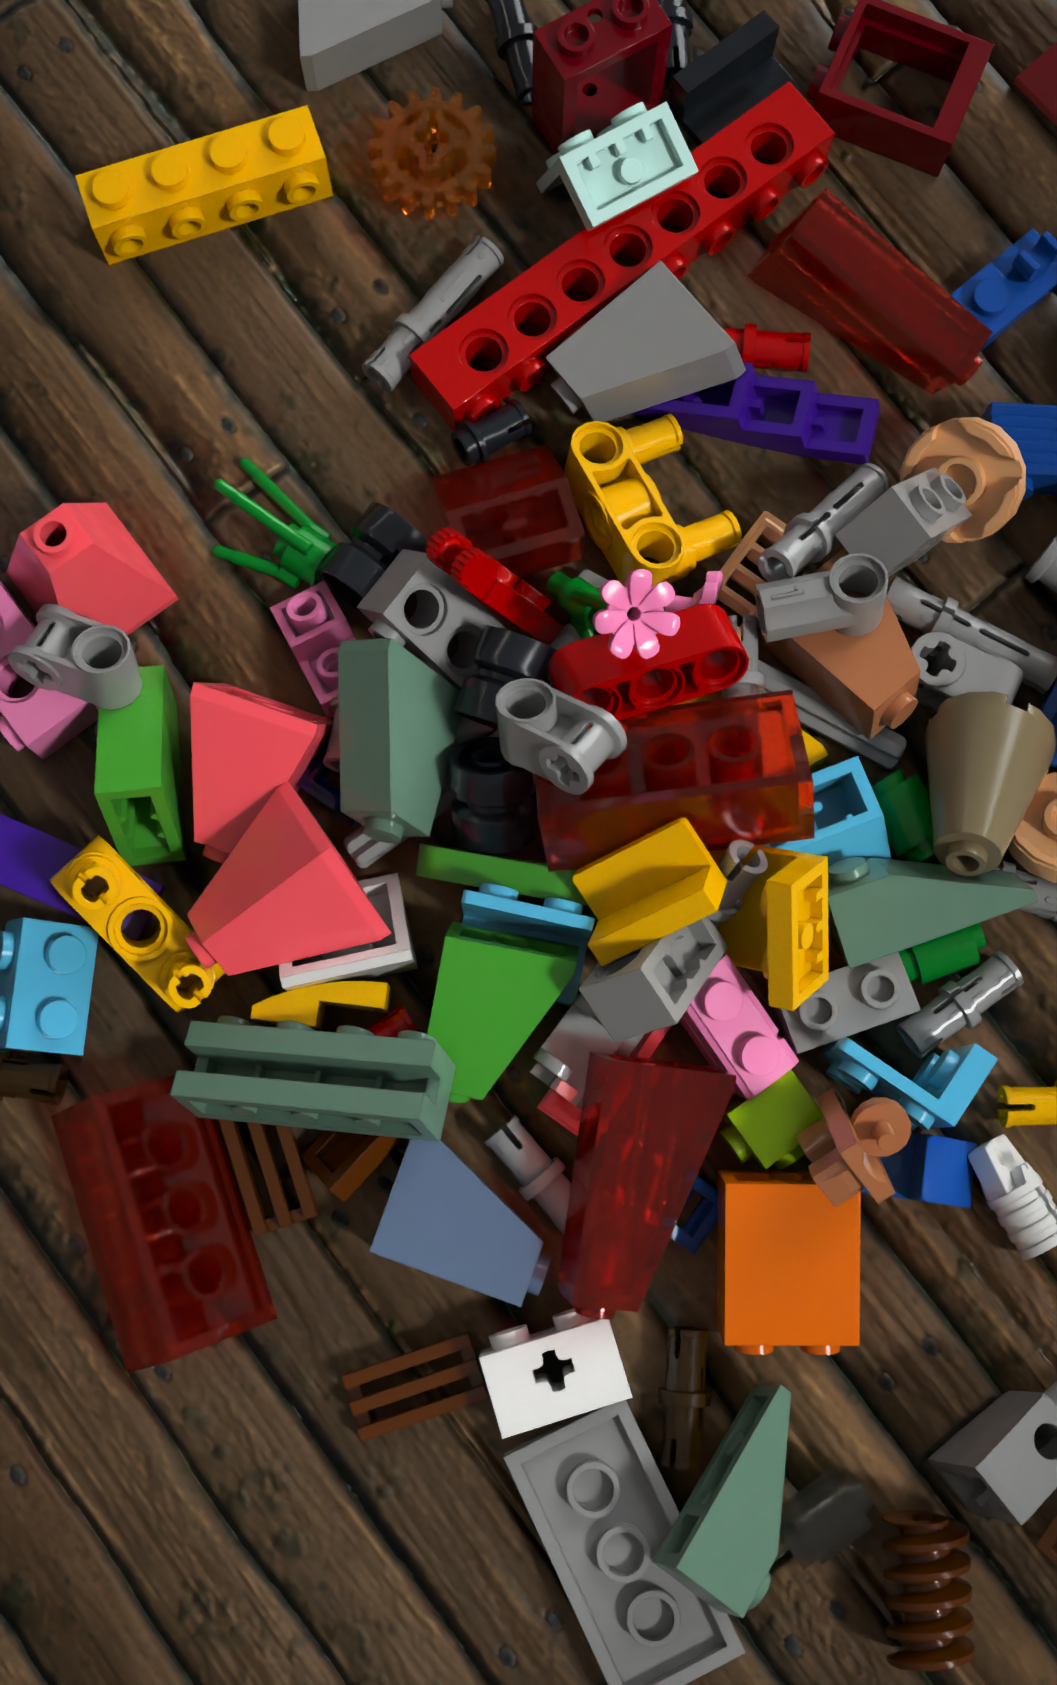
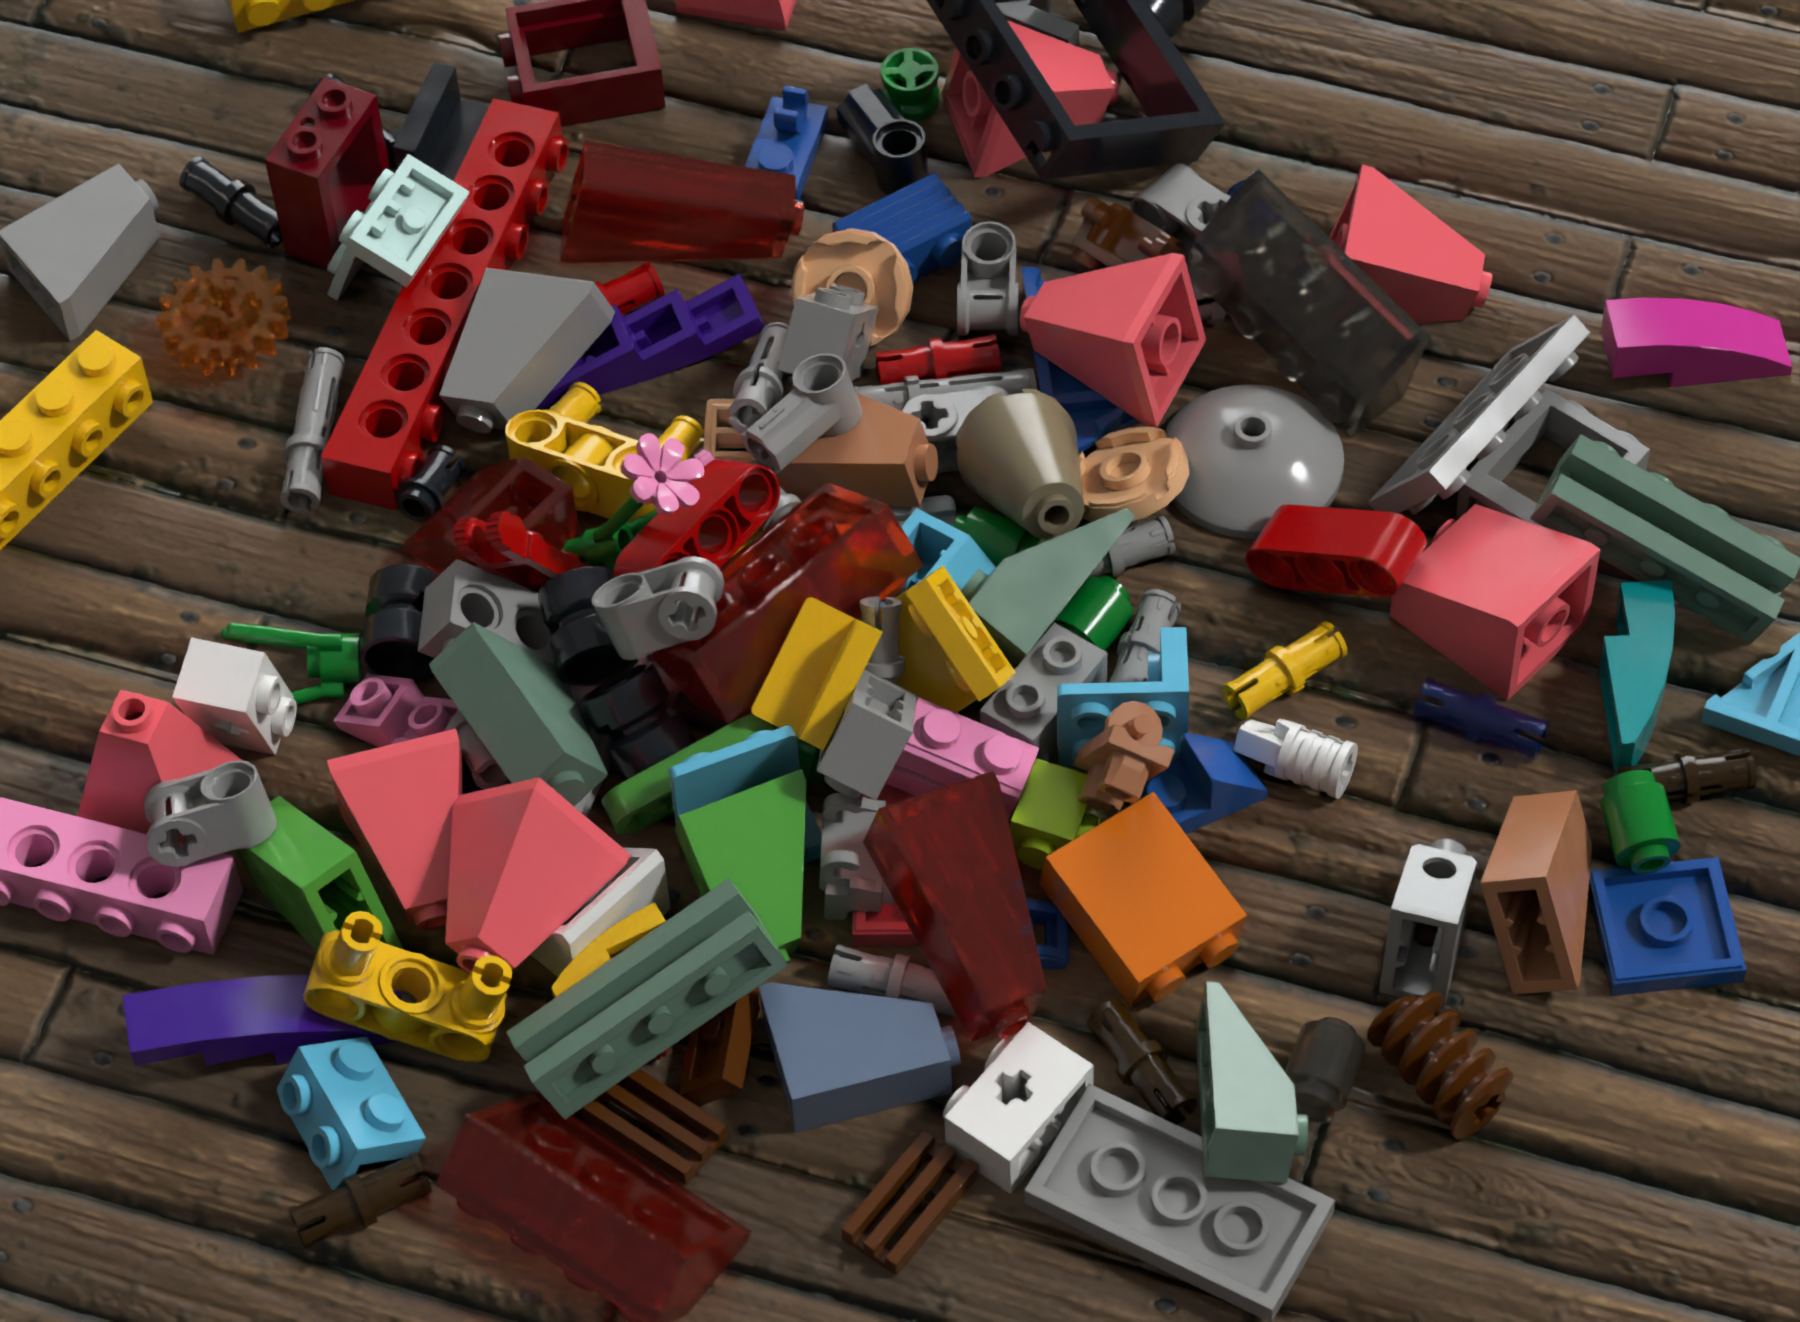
camera: 30 degrees left, 25 degrees down
none -> white brick [172,637,297,755]
none -> red pin [875,334,1001,385]

